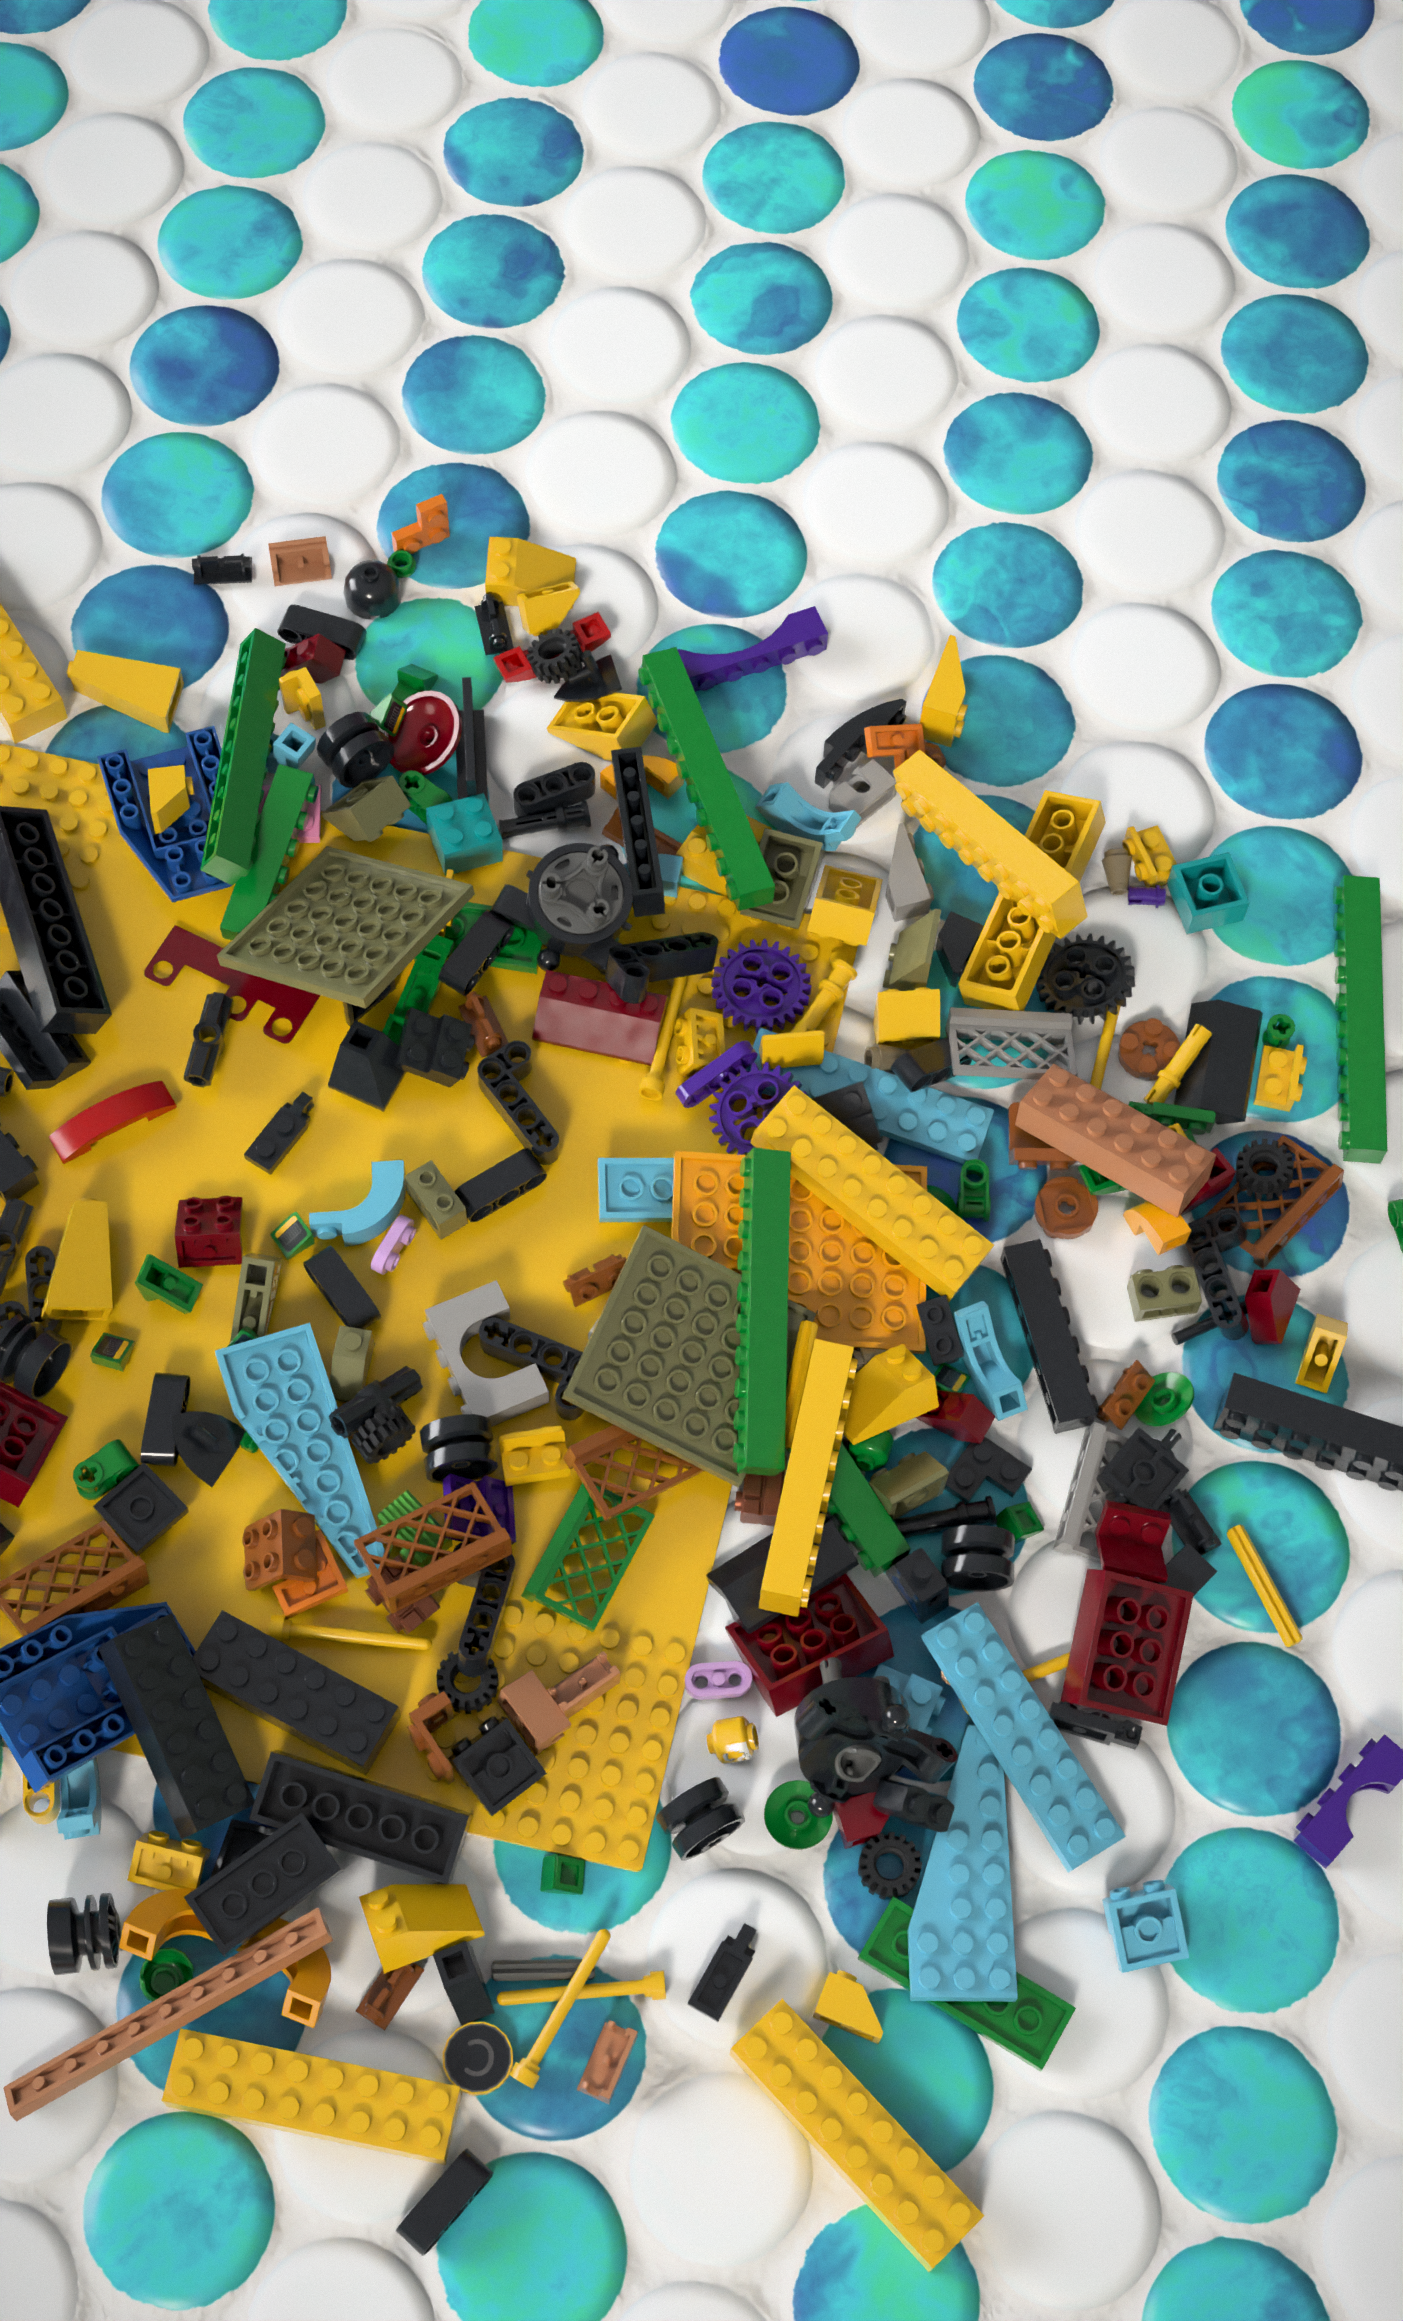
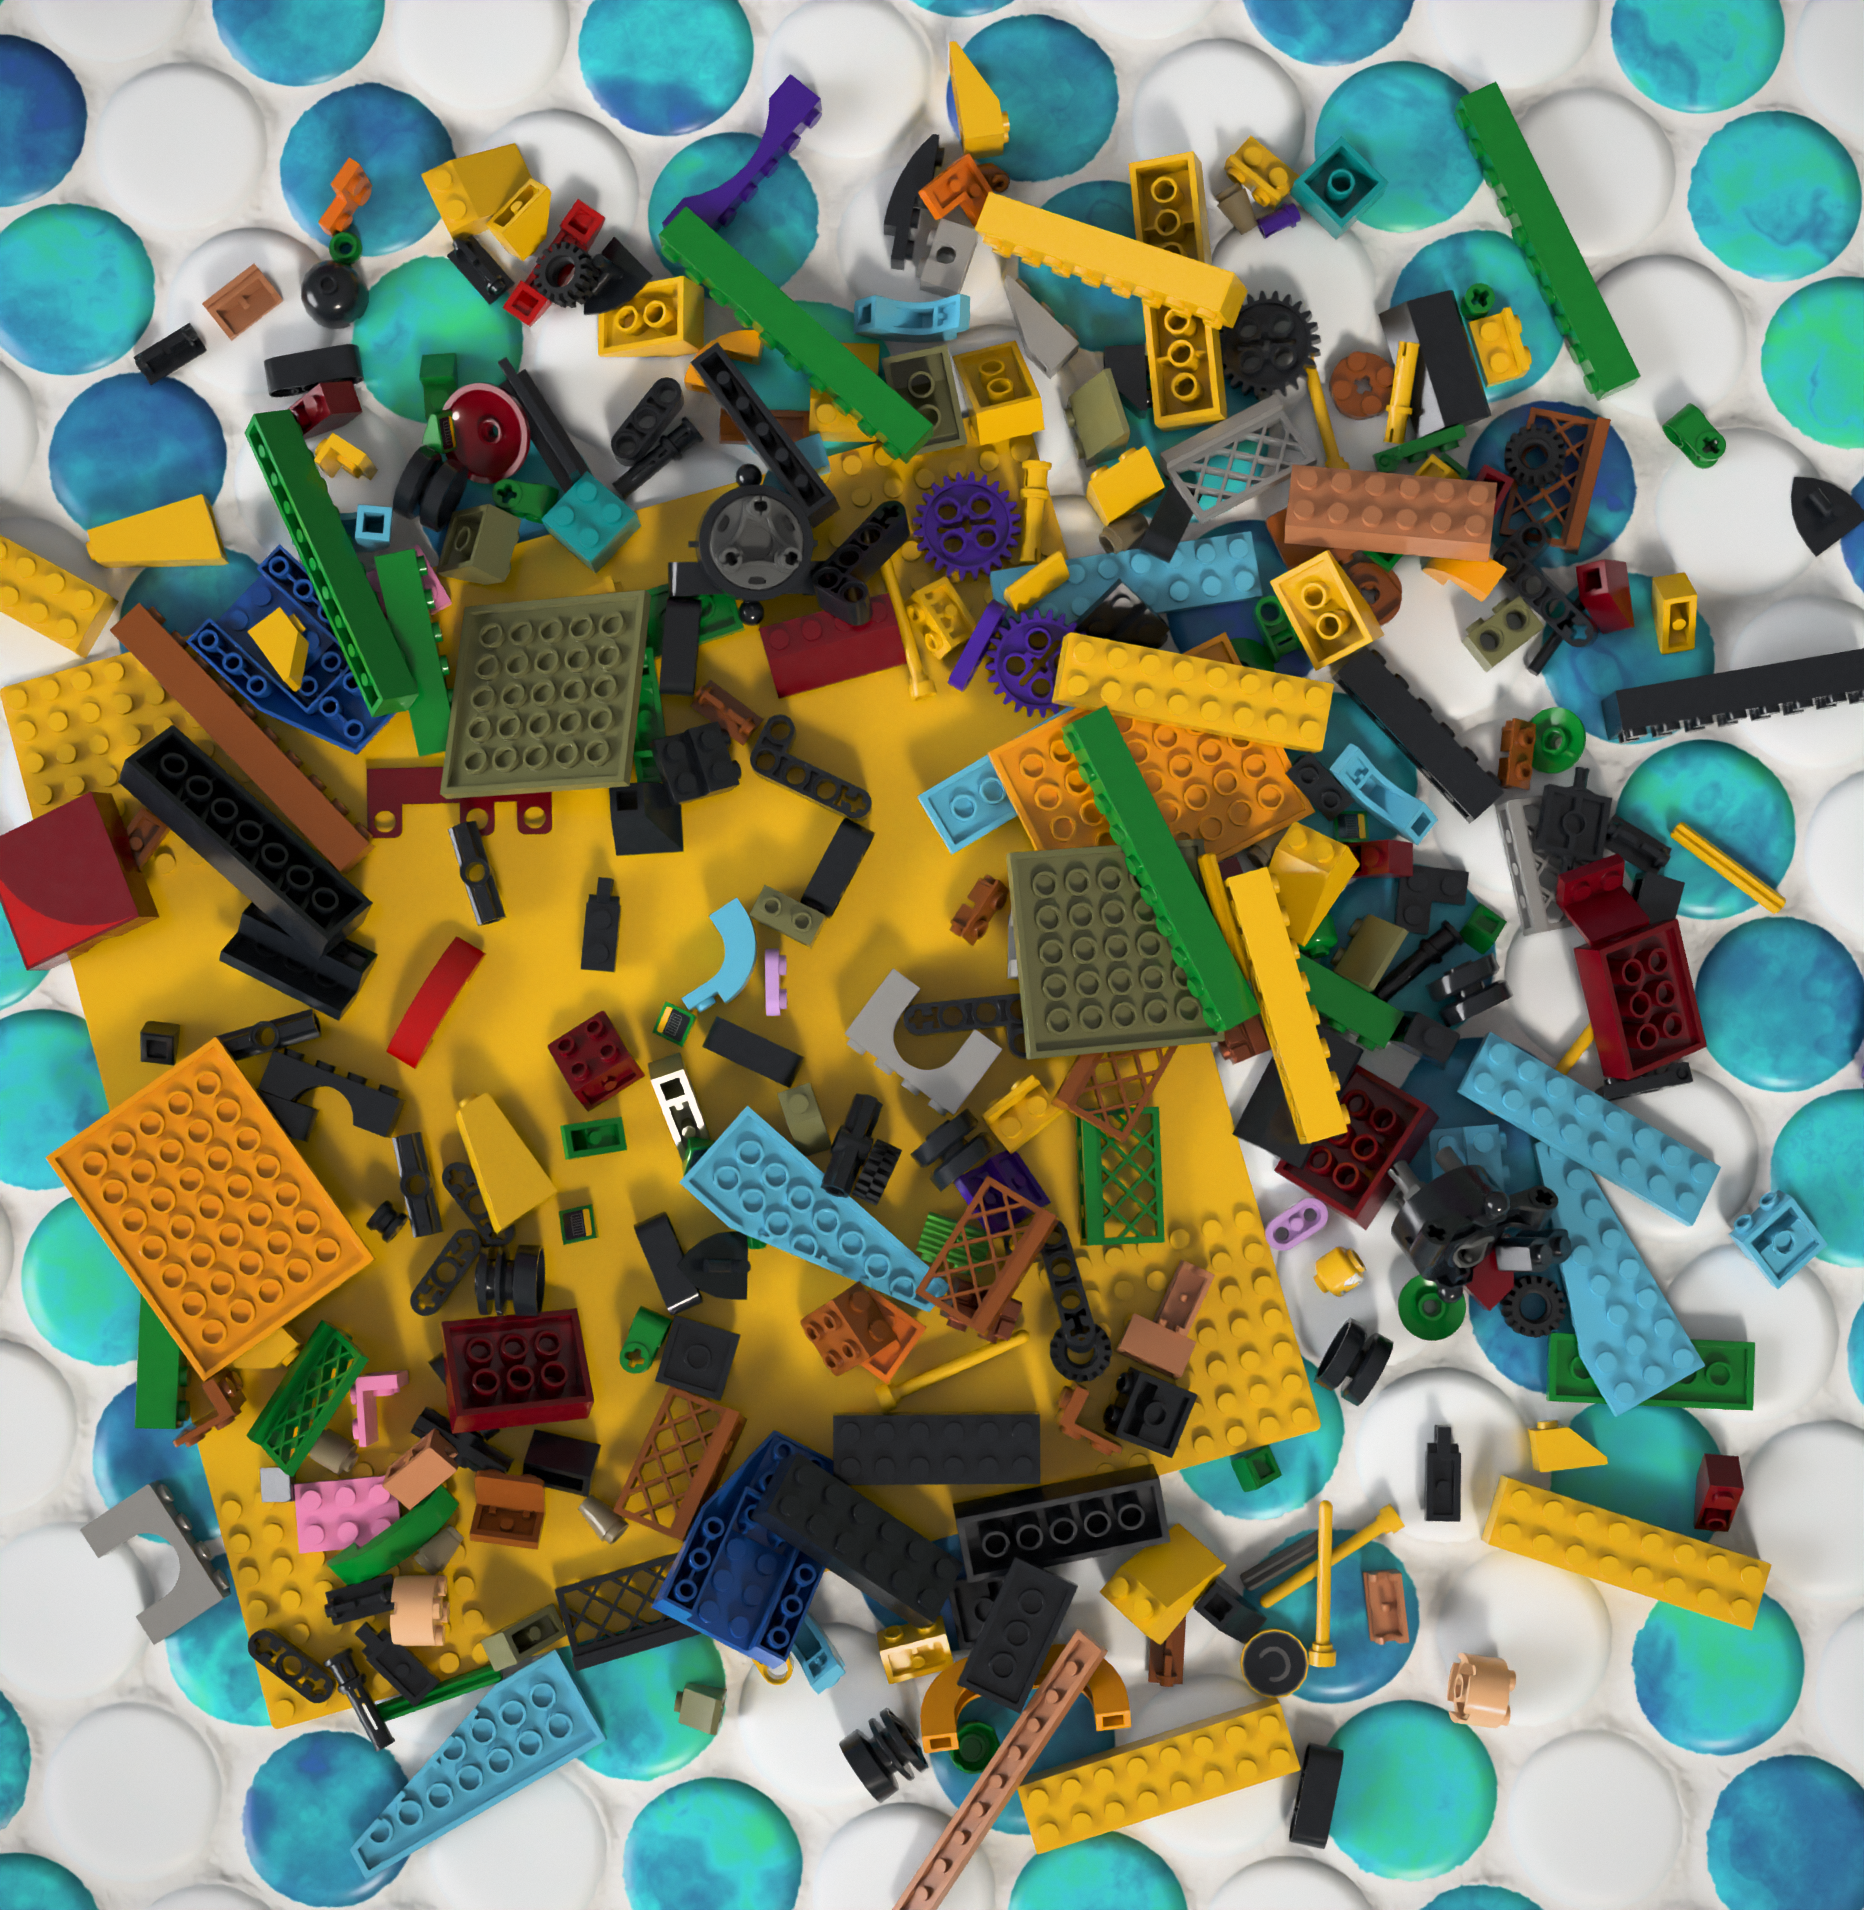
camera: 25 degrees left, 20 degrees up
none -> dark orange brick [110,603,375,875]
none -> yellow slope [1270,550,1384,671]
none -> light nougat brick [1447,1653,1516,1729]
none -> dark red slope [1693,1453,1744,1532]

